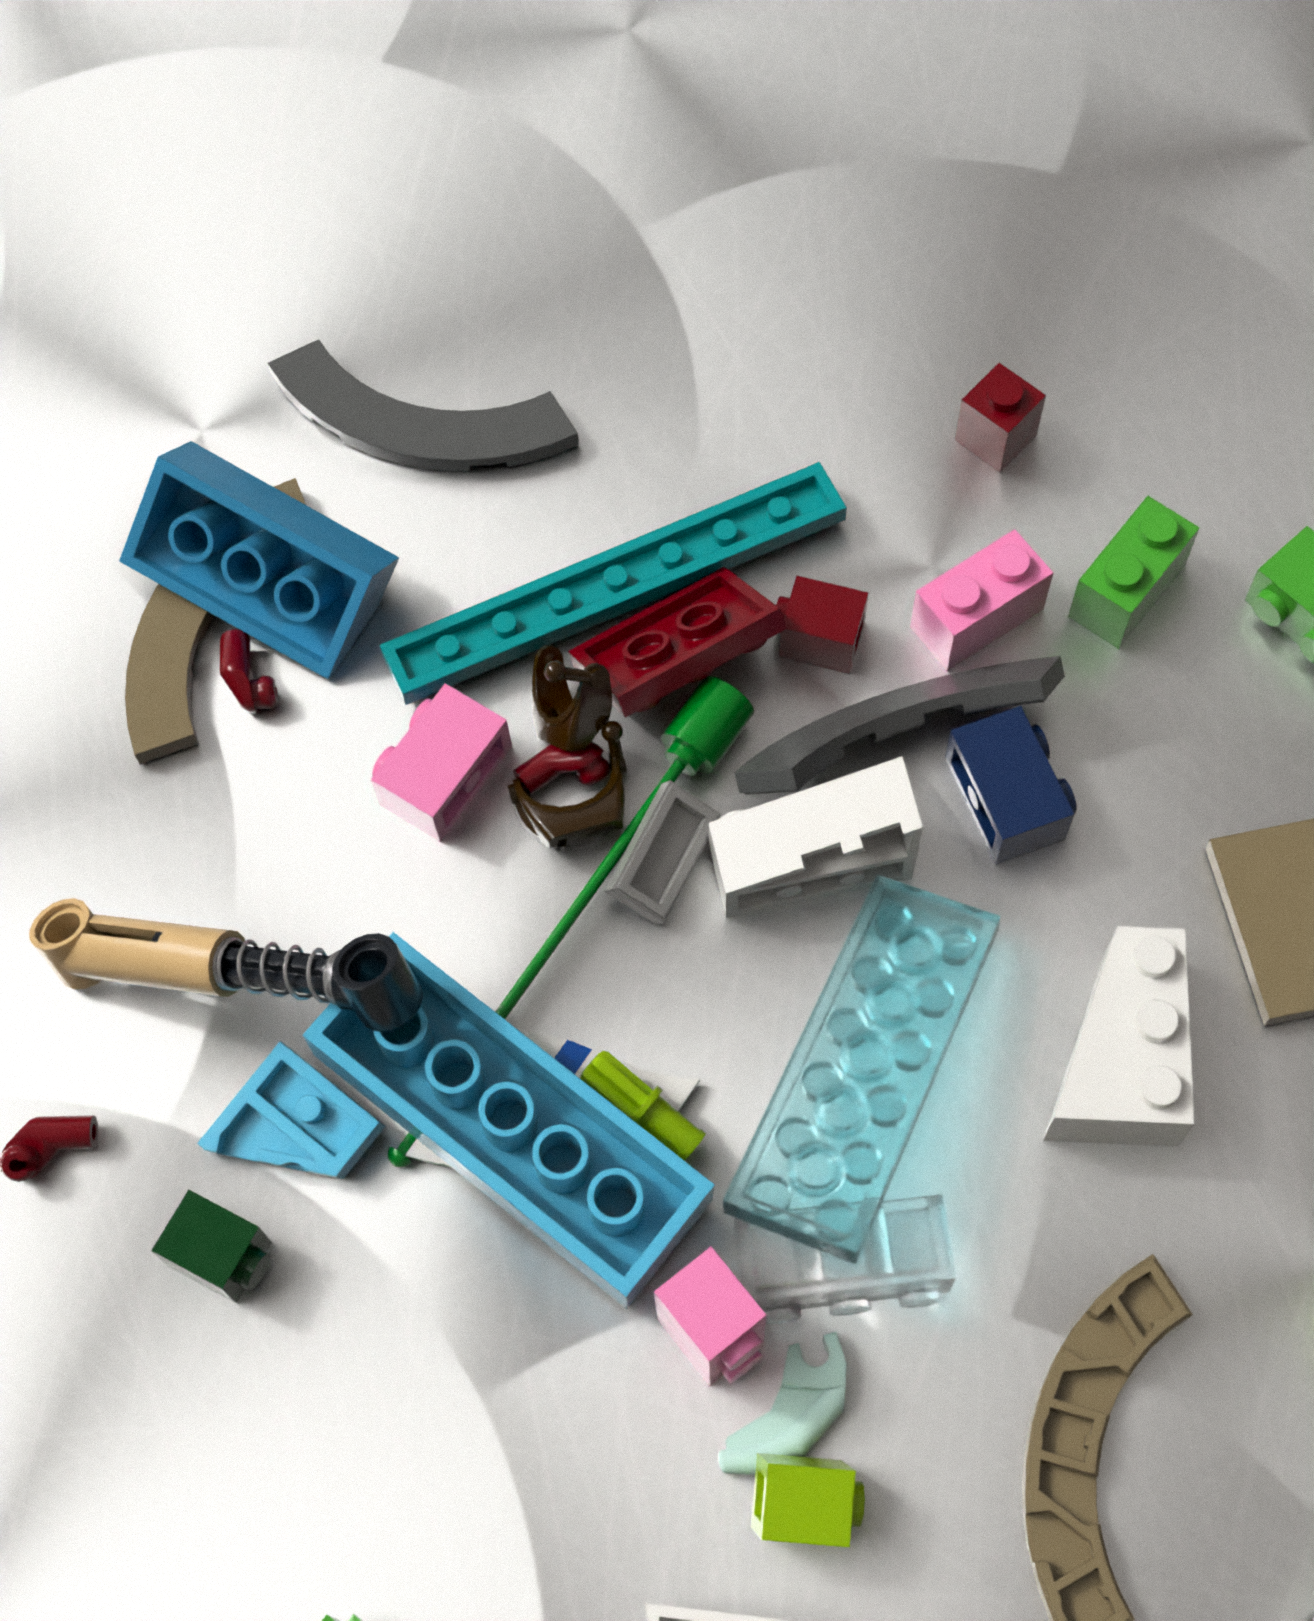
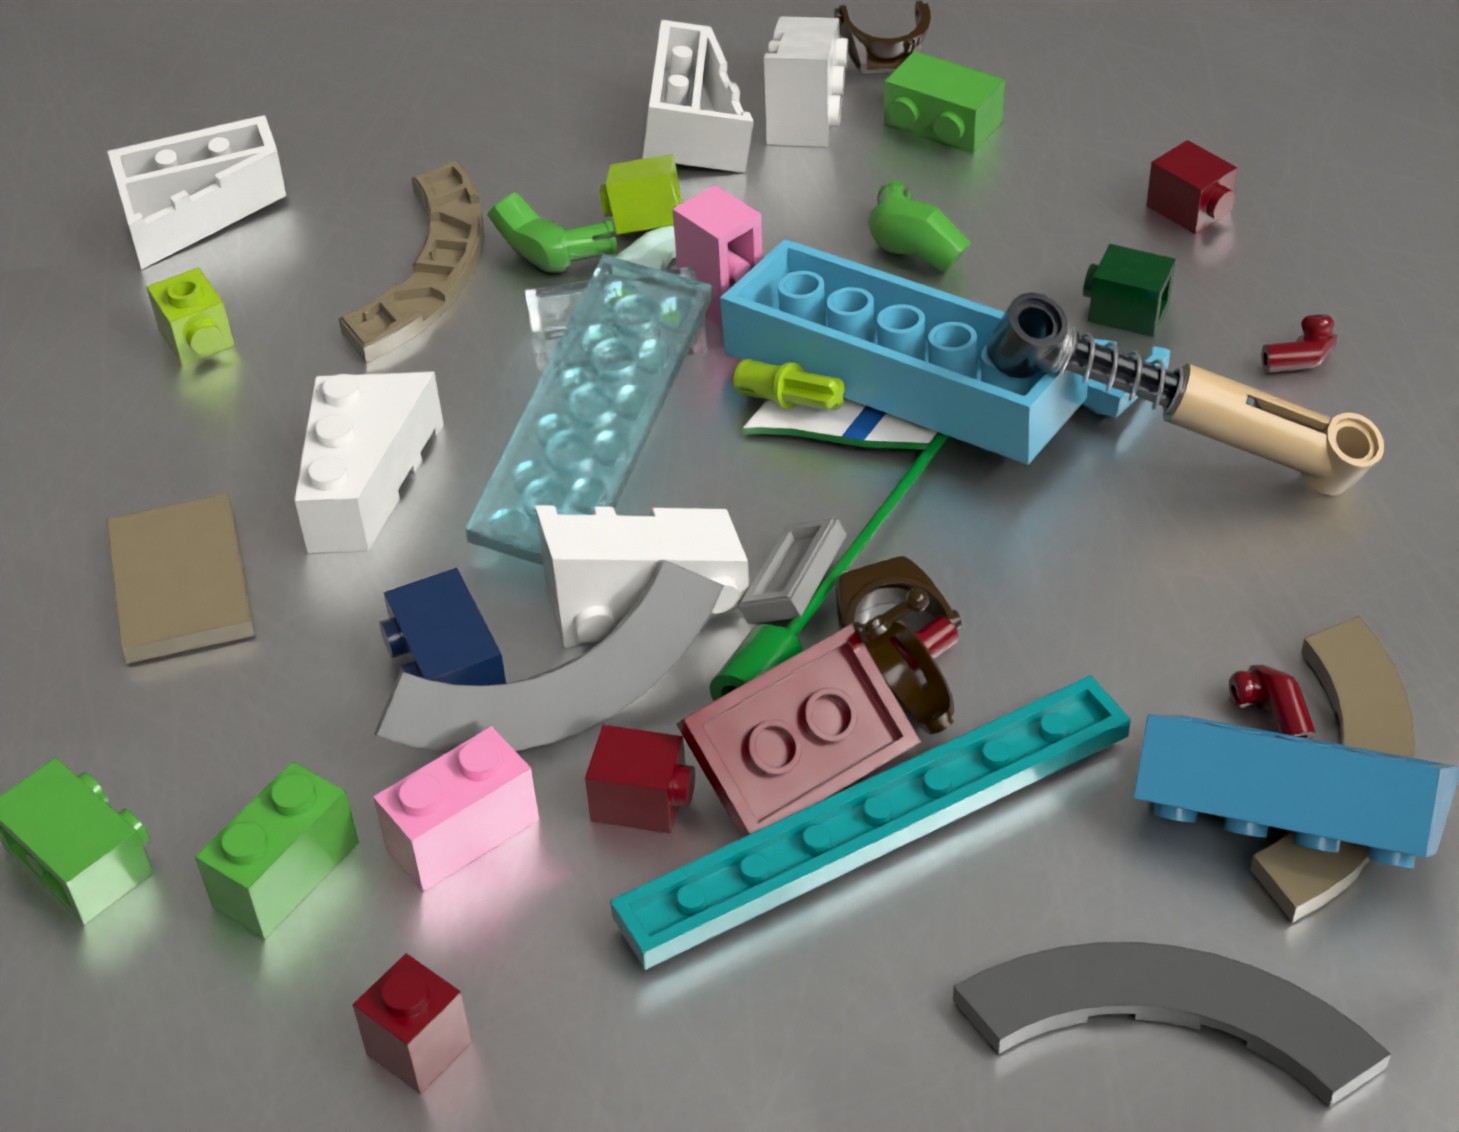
camera: 175 degrees right, 20 degrees down
bright pink brick [371,683,512,842] -> none
none -> bright green arm [487,192,617,273]
none -> bright green arm [868,181,971,273]
none -> dark red brick [1146,140,1238,234]

